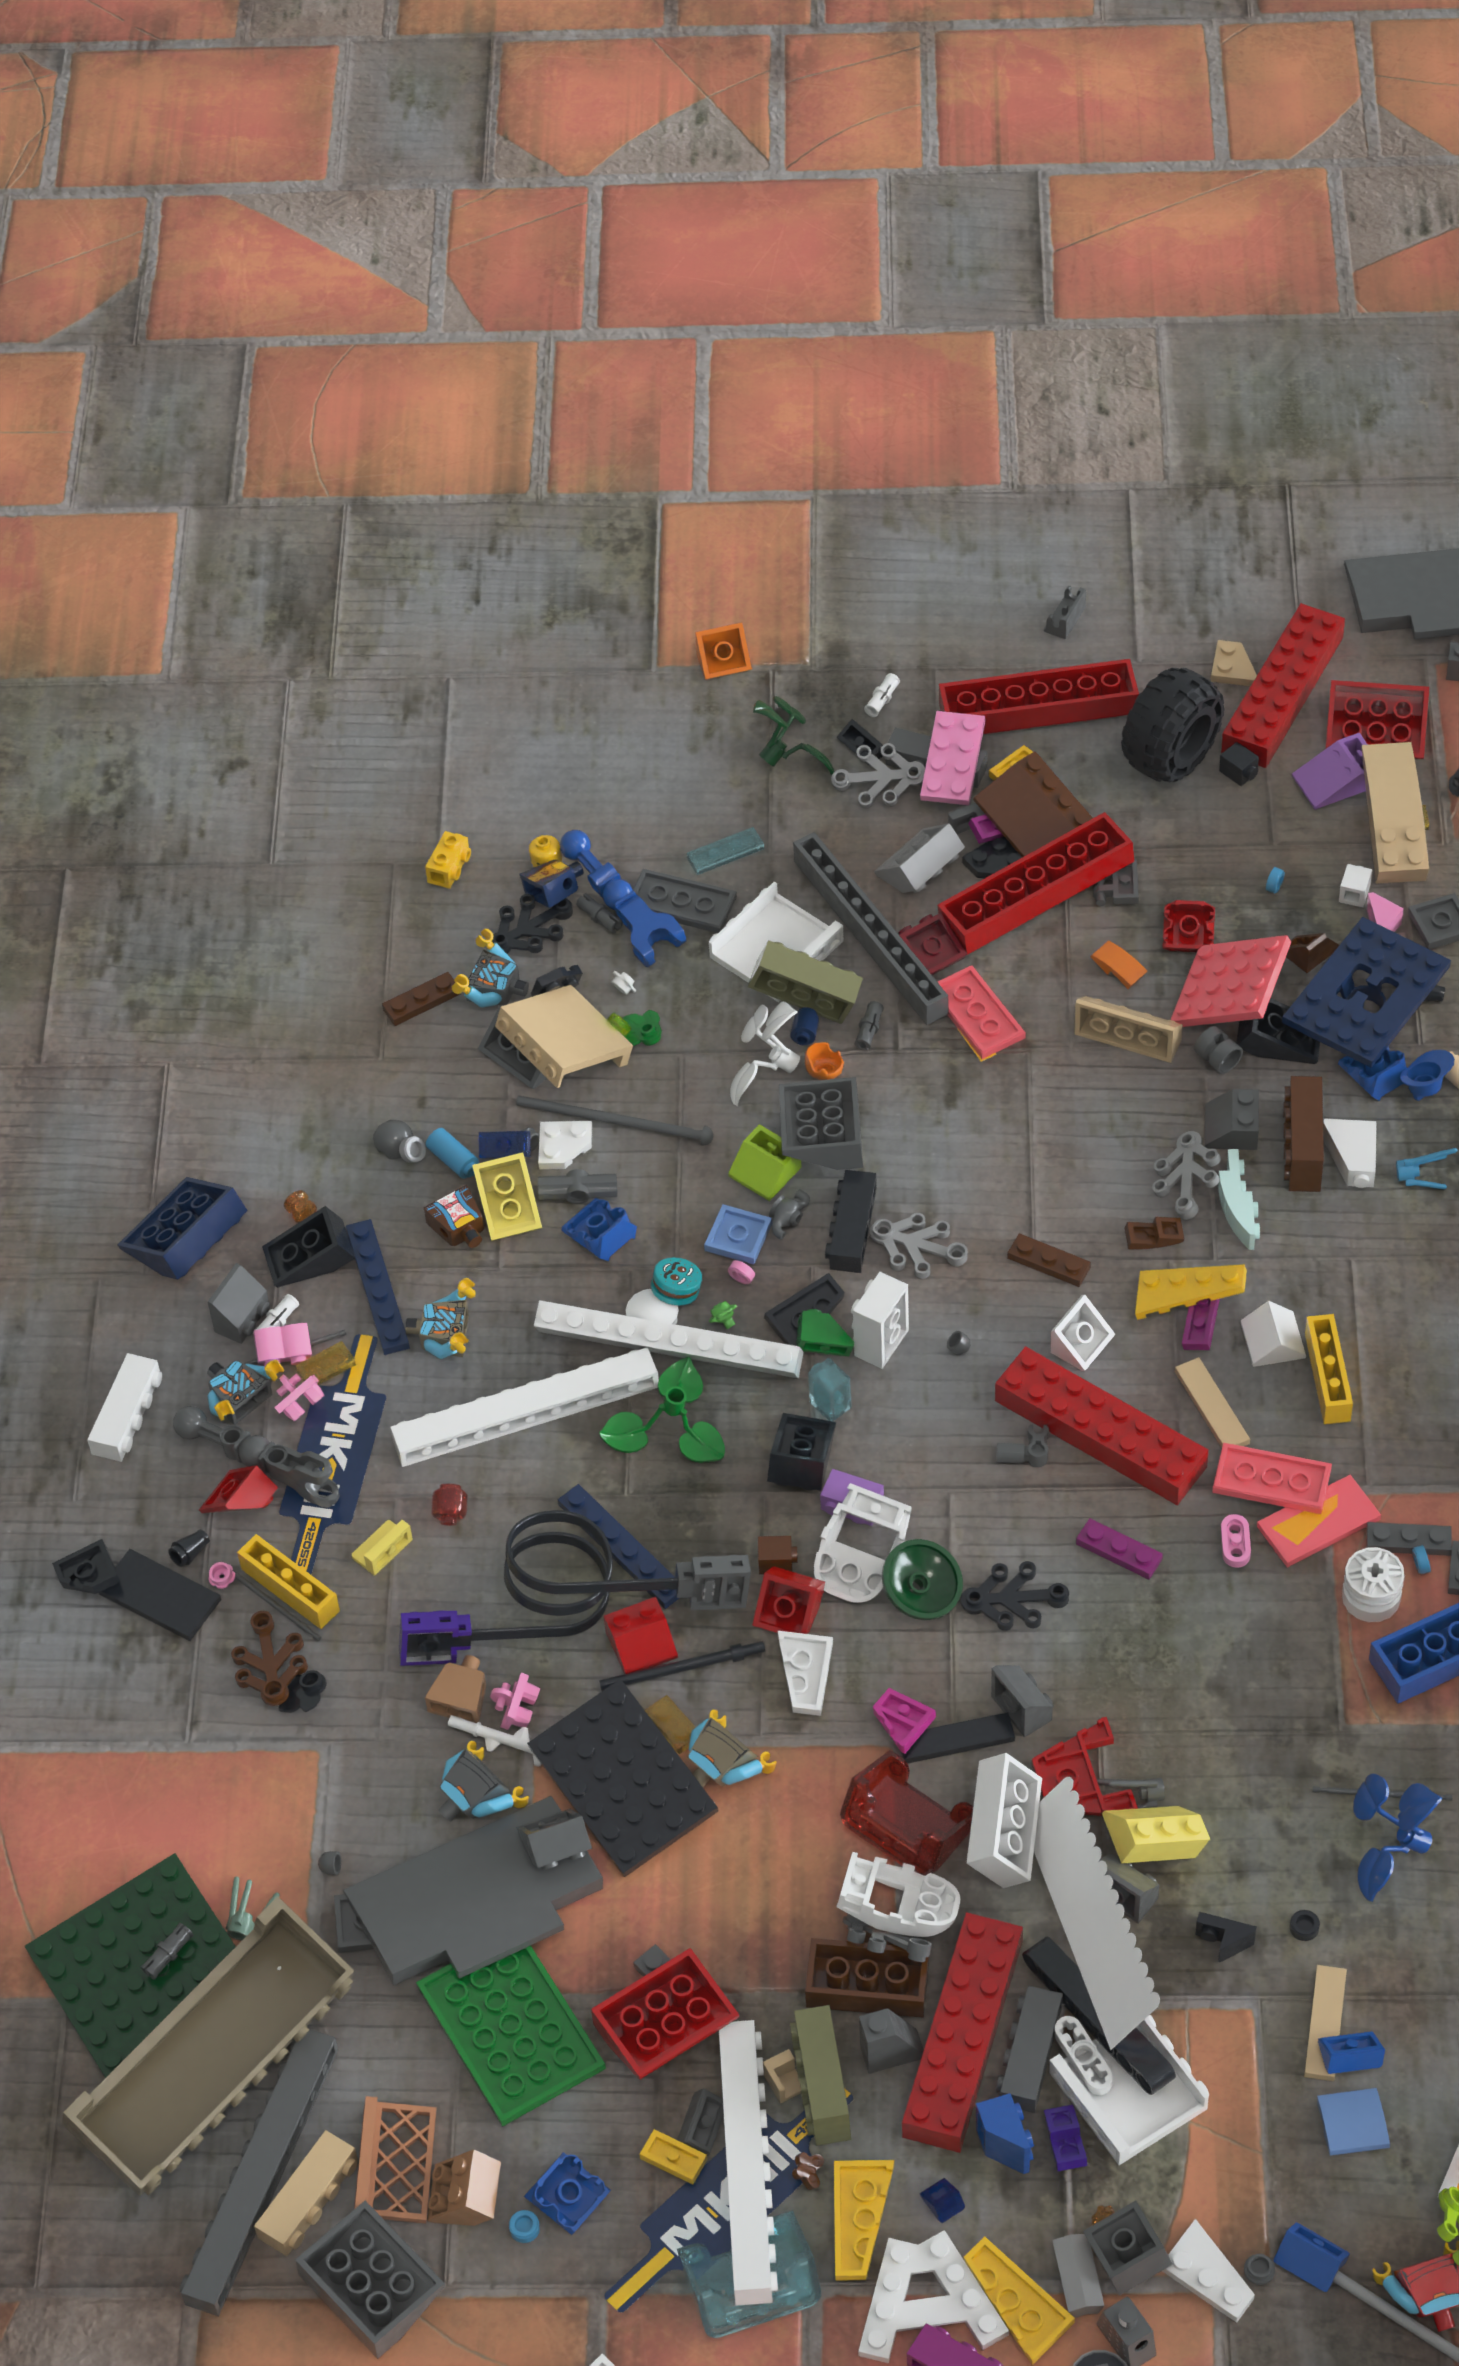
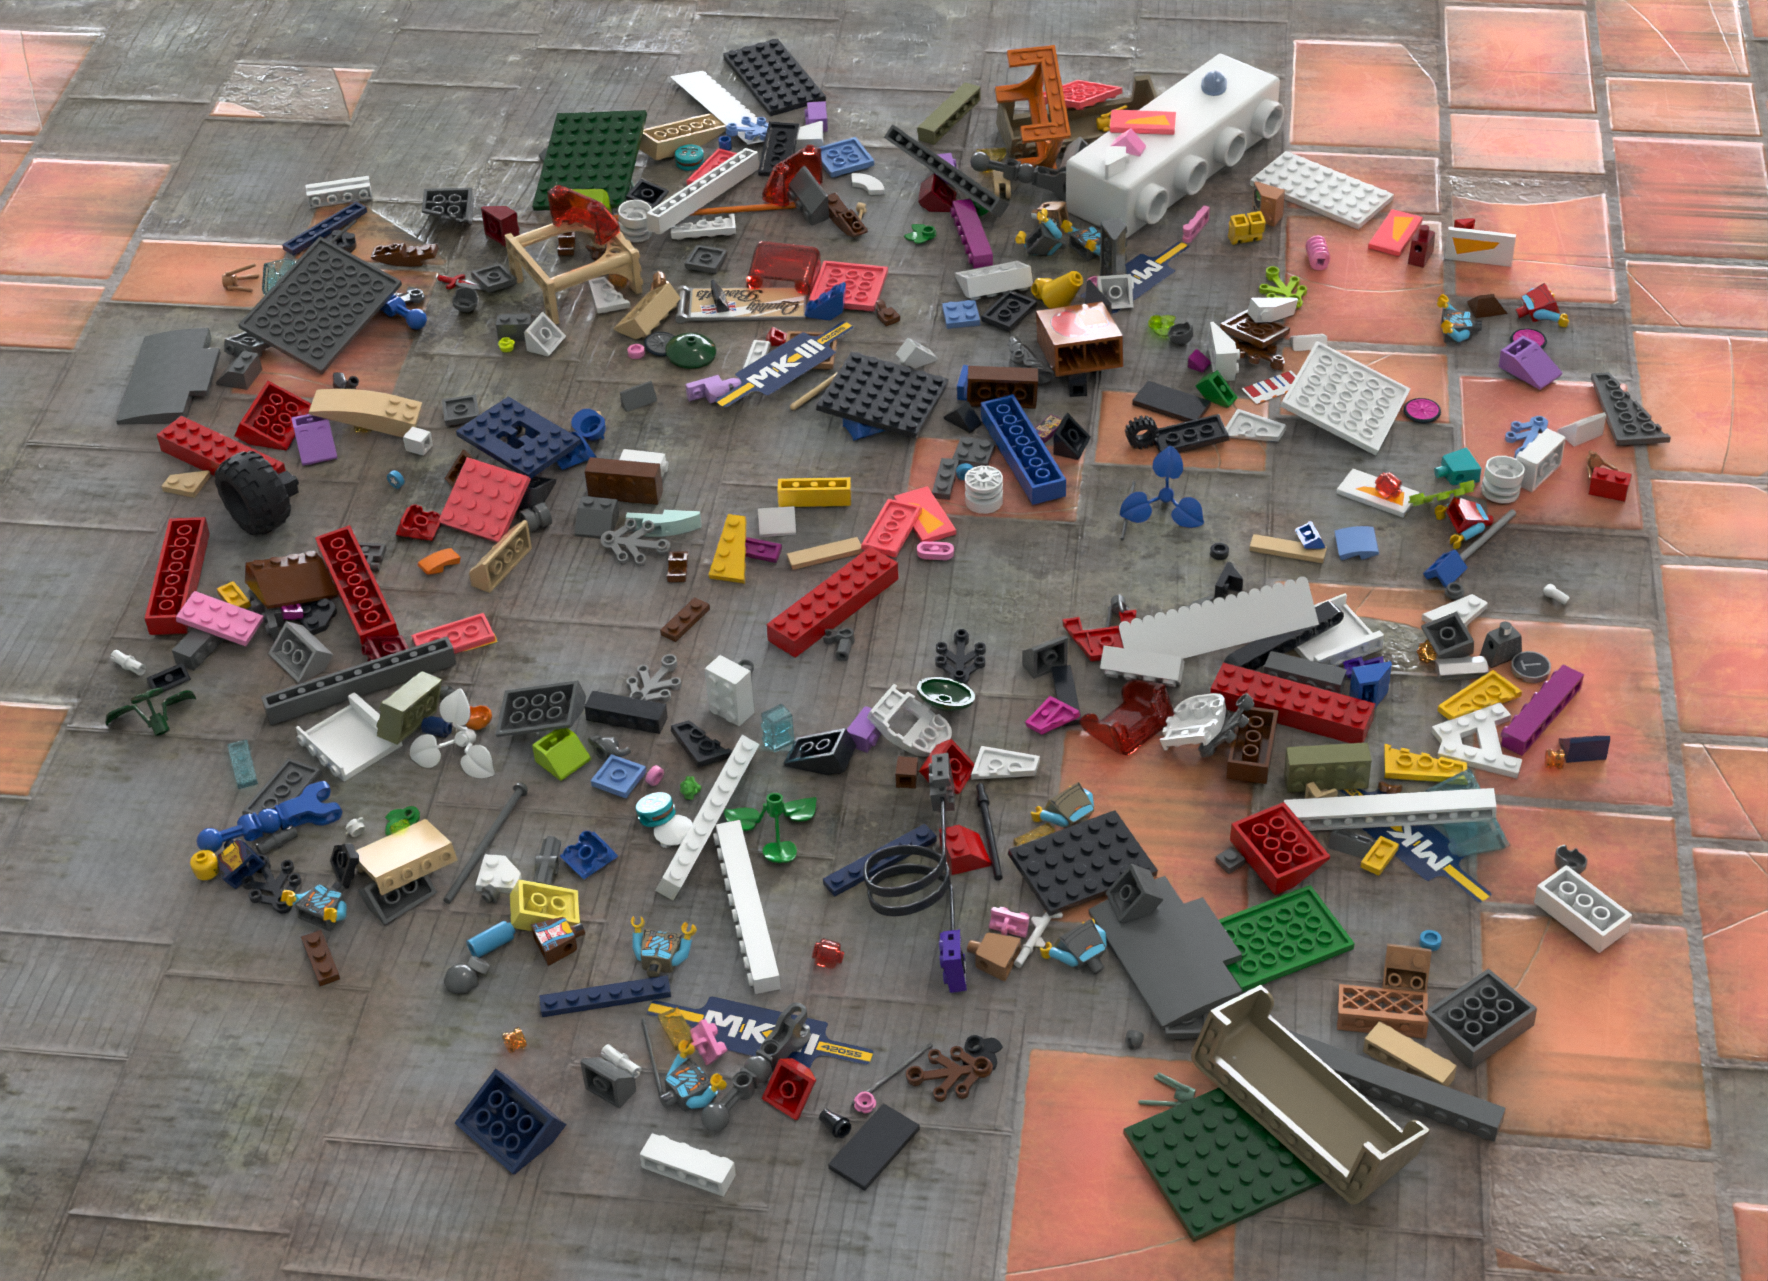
camera: 85 degrees left, 10 degrees down
black plate [52,1539,121,1594] -> none
dark grey pin [140,1923,193,1980] -> none
yellow brick [237,1534,340,1629] -> none
bright pink brick [253,1323,312,1366] -> none
black slope [262,1206,355,1288] -> none
light yellow panel [352,1520,413,1576] -> none
yellow brick [425,831,471,889] -> none
clear blue plate [479,1131,531,1159] -> none
blue slope [524,2152,611,2235] -> none
orange slope [695,622,752,680] -> none
green slope [797,1309,854,1357] -> none
light grey plant [831,743,925,808] -> none
dark grey slope [859,2008,924,2074] -> none
clear blue slope [920,2178,965,2223] -> none
dark grey hinge [1044,586,1086,639] -> none
white slope [1051,1295,1115,1371] -> none
white beam [1055,2016,1113,2095] -> none
magenta plate [1076,1518,1163,1580] -> none
light yellow slope [1102,1806,1210,1863] -> none
bright pink slope [1366,892,1403,932] -> none
dark azure plant [1396,1148,1457,1189] -> none

